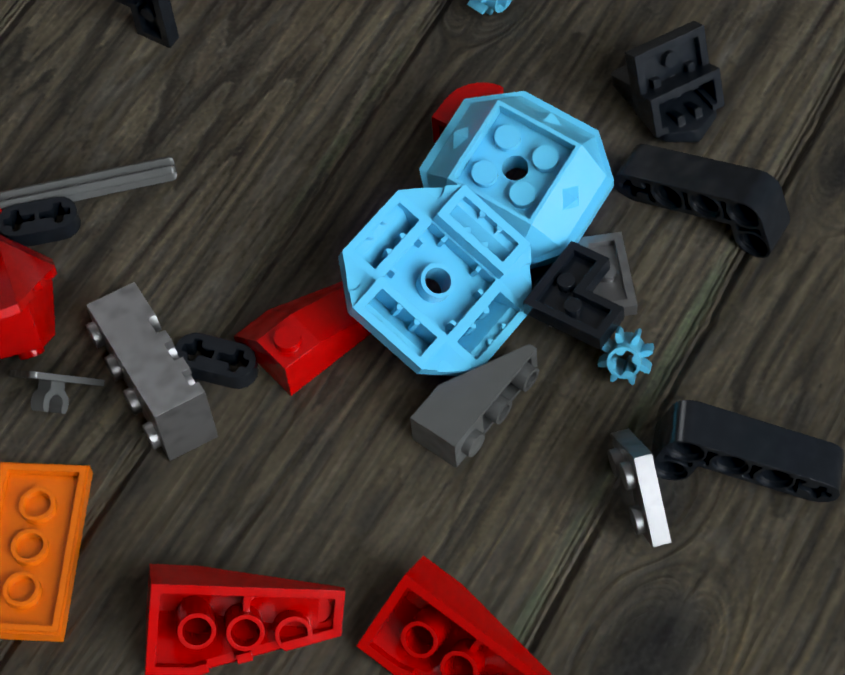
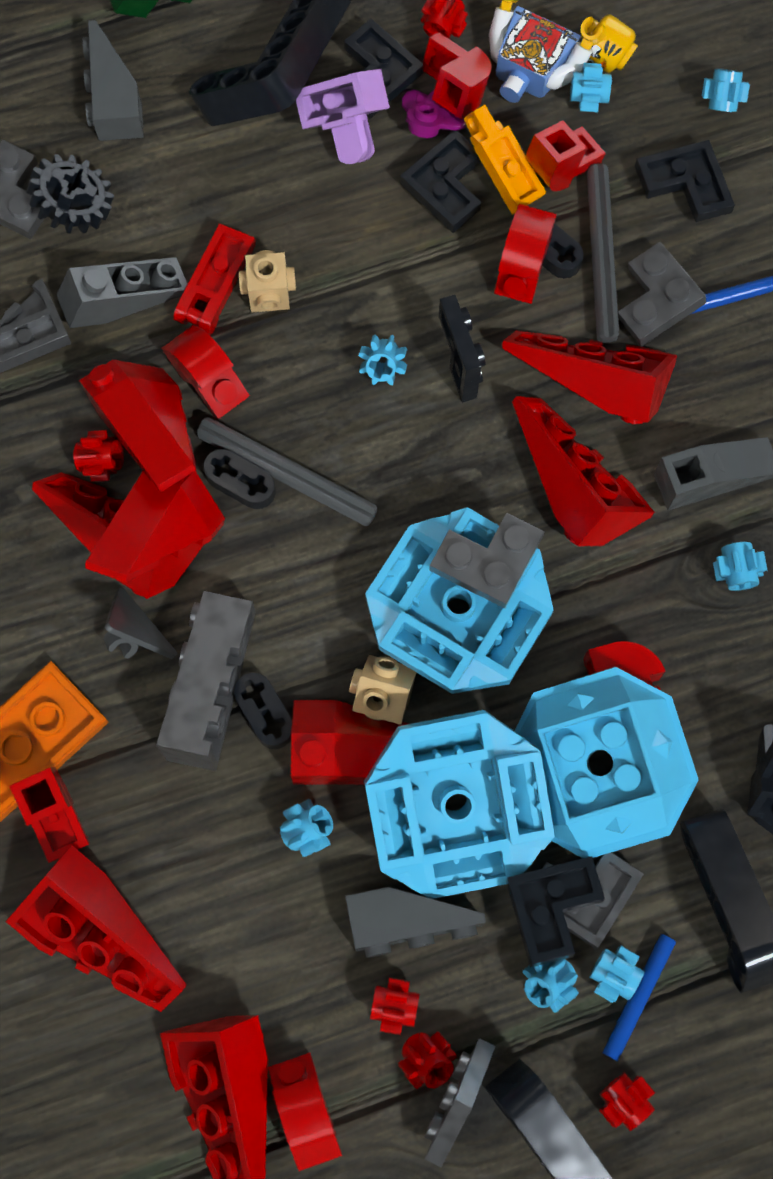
camera: 35 degrees right, 15 degrees up
none -> red brick [9,766,90,863]
none -> red brick [268,1052,342,1171]
none -> medium azure gear [280,799,333,857]
none -> tan brick [349,655,416,725]
none -> medium azure gear [358,334,407,386]
none -> medium azure piece [365,507,554,694]
none -> red gear [370,978,420,1035]
none -> red gear [398,1031,457,1089]
none -> flat silver plate [429,513,545,608]
none -> red wedge [512,396,655,546]
none -> medium azure gear [589,945,645,1003]
none -> red gear [599,1072,655,1131]
none -> blue bar [602,934,676,1062]

